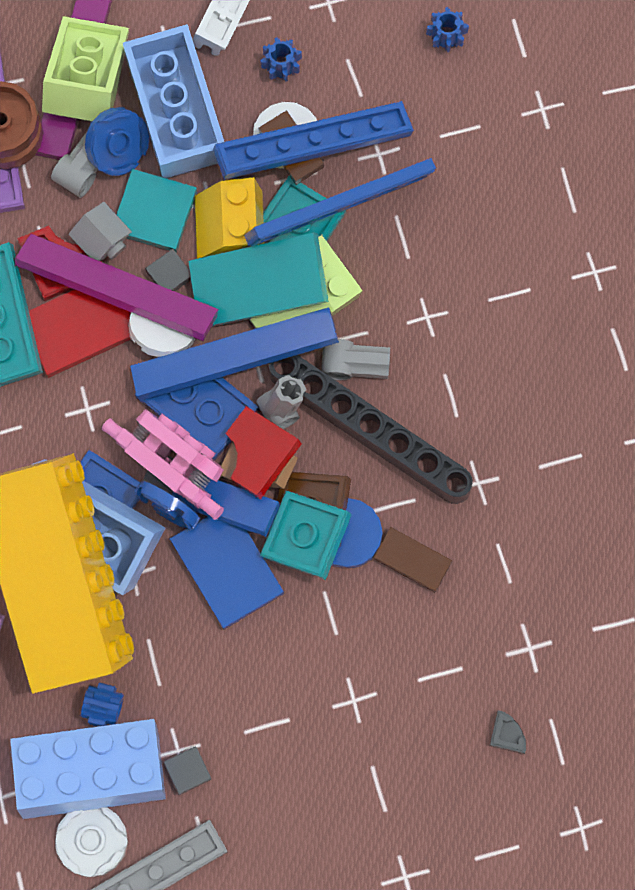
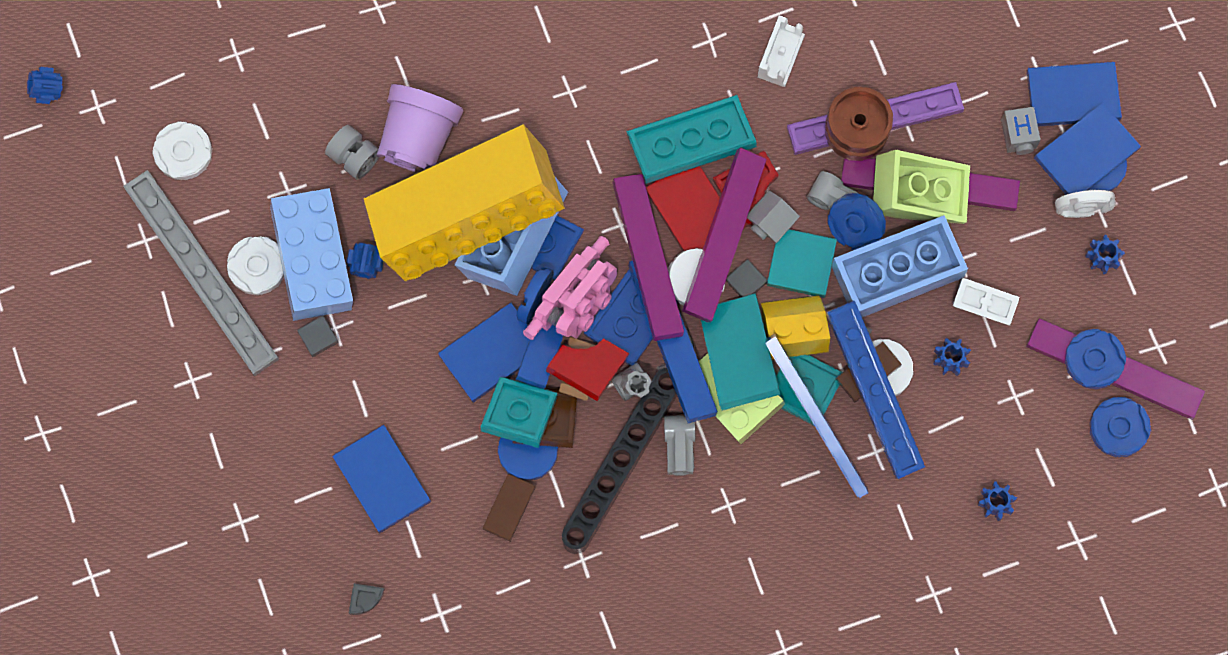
camera: 85 degrees right, 0 degrees up
none -> blue tile [332,425,431,534]
none -> magenta tile [612,174,684,341]

